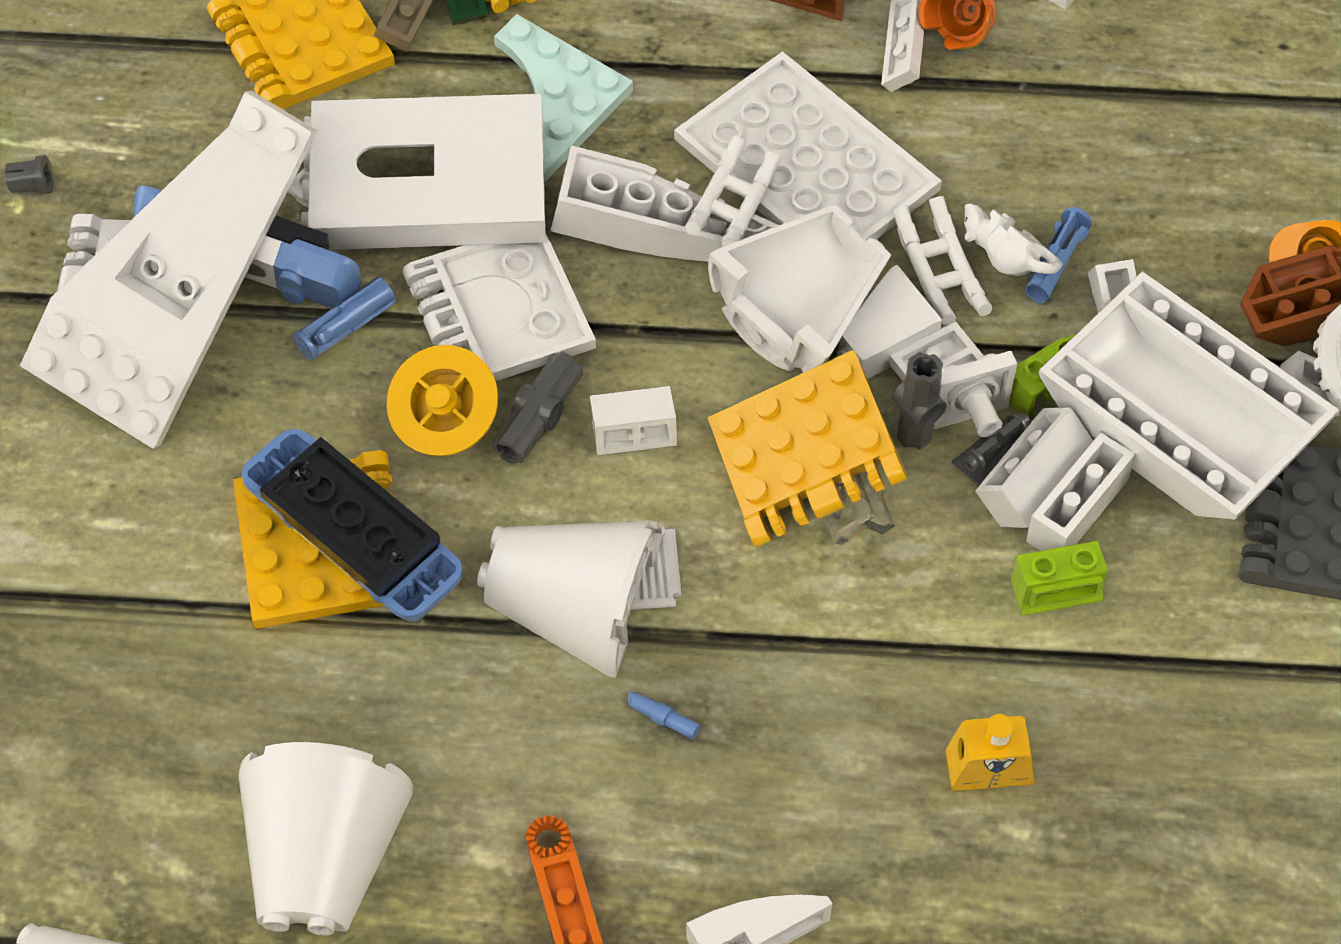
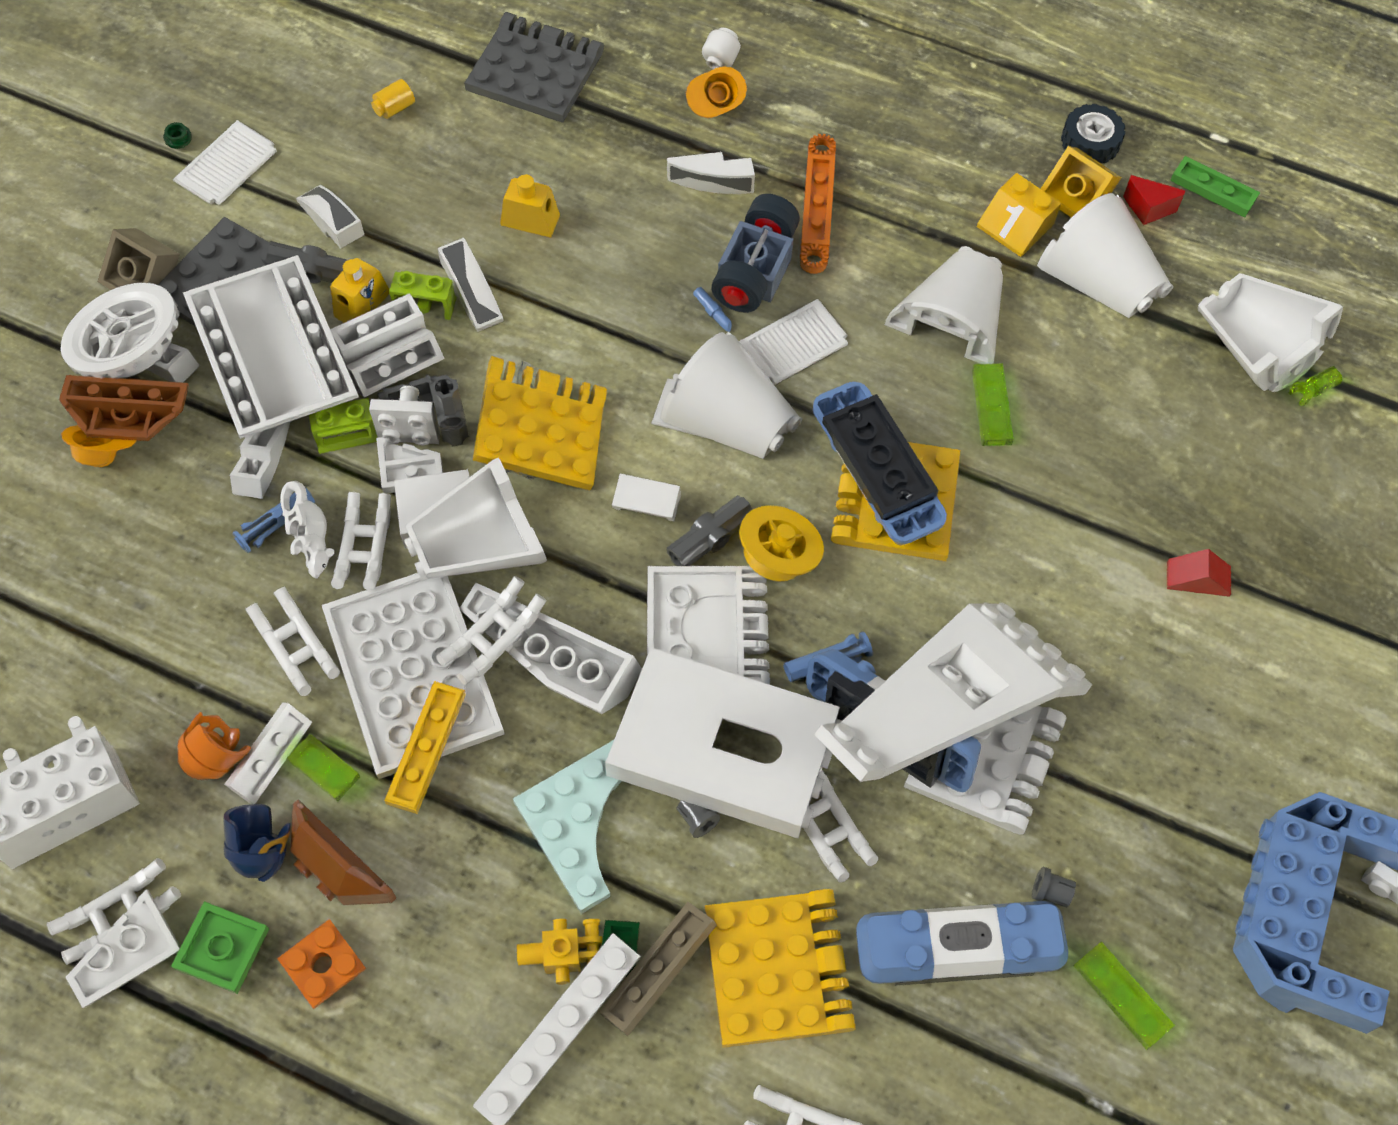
camera: 160 degrees left, 5 degrees up
none -> white piece [245,586,340,696]
none -> dark grey piece [265,241,347,283]
none -> clear neon green plate [287,734,361,802]
none -> slope [296,185,364,249]
none -> yellow torso [330,258,390,323]
none -> yellow brick [371,78,415,119]
none -> yellow tile [384,681,466,814]
none -> slope [438,238,504,332]
none -> brick [711,194,800,313]
none -> white window [739,299,848,385]
none -> medium blue piece [856,901,1068,986]
none -> clear neon green plate [972,363,1014,446]

